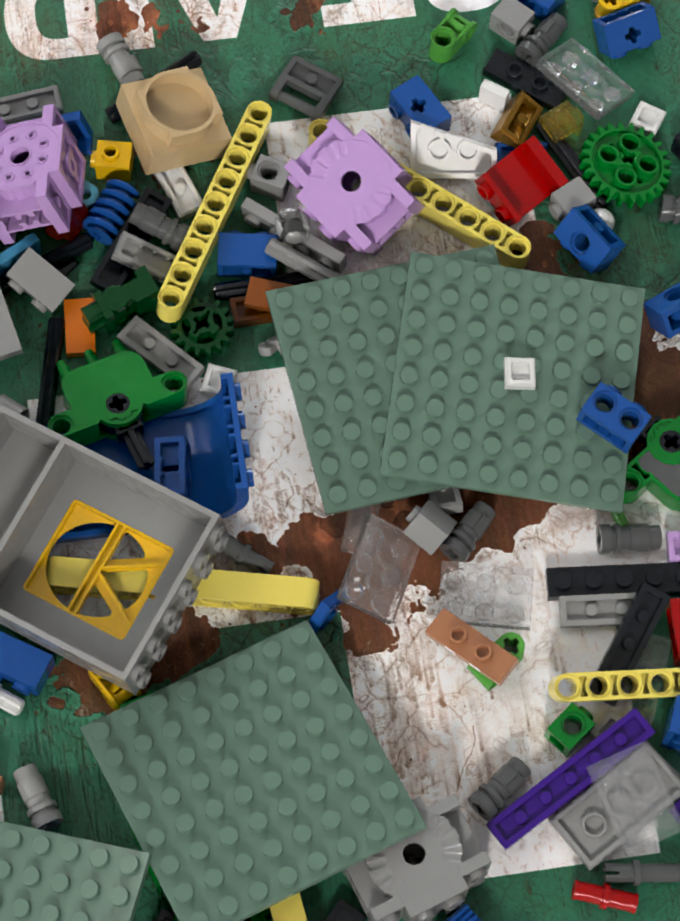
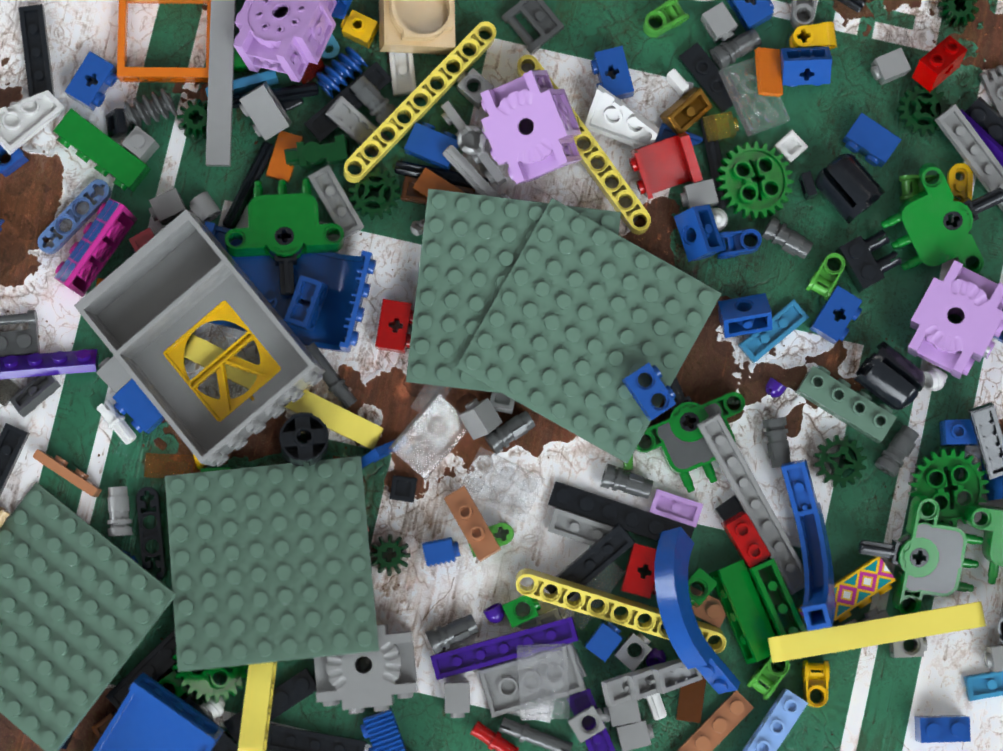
camera: 25 degrees right, 15 degrees up
white tile [200,363,238,397] -> none
white tile [503,357,536,390] -> none
none -> black beam [136,487,167,581]
none -> clear orange plate [144,453,195,479]
none -> black cylinder [279,412,329,466]
none -> dark green gear [370,534,411,576]
none -> red brick [375,299,414,354]
none -> black tile [390,475,417,503]
none -> blue brick [422,537,461,567]
none -> light grey brick [444,682,470,718]
none -> dark purple hinge [483,603,505,623]
none -> blue piece [717,229,762,259]
none -> orange tile [755,47,783,97]

